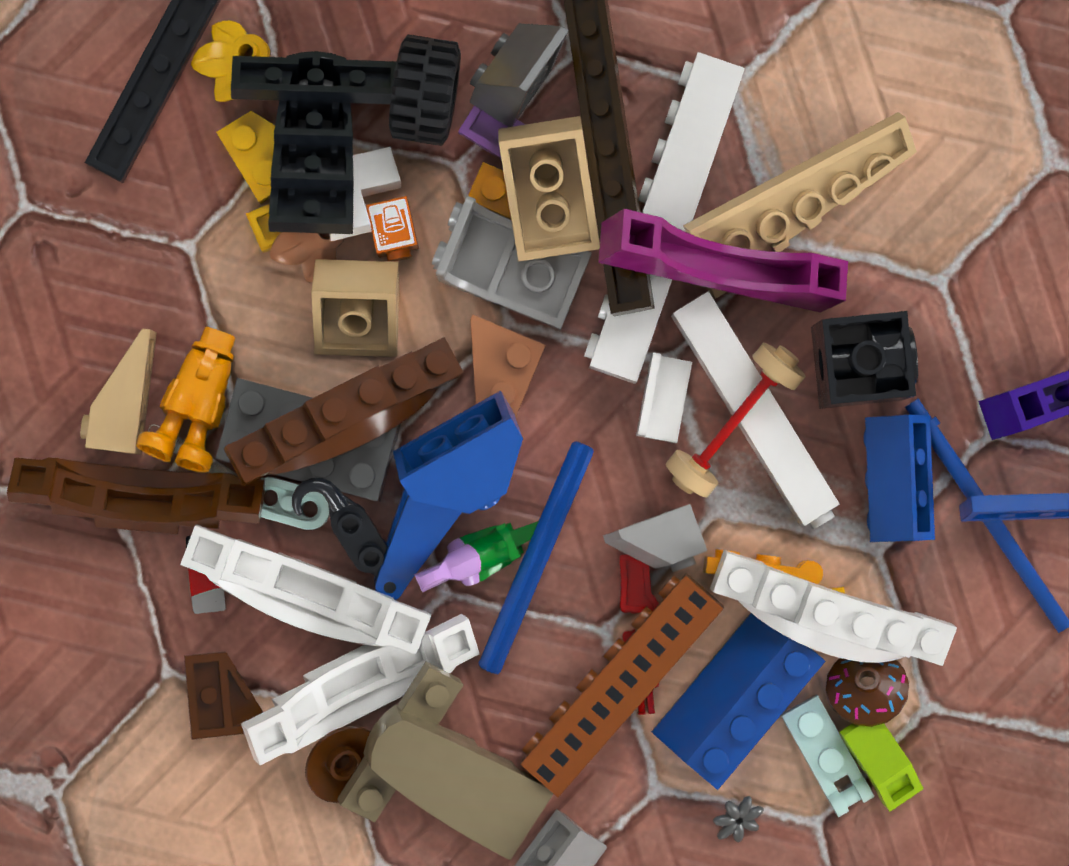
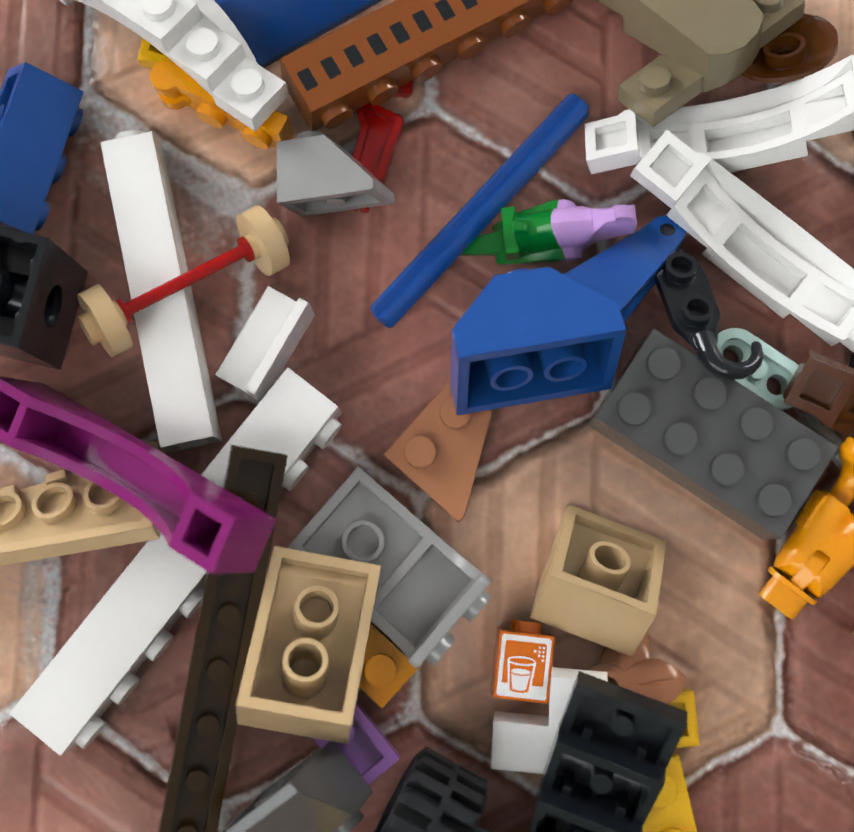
camera: 160 degrees left, 5 degrees down
reddish brown piece [224,337,464,486] -> none

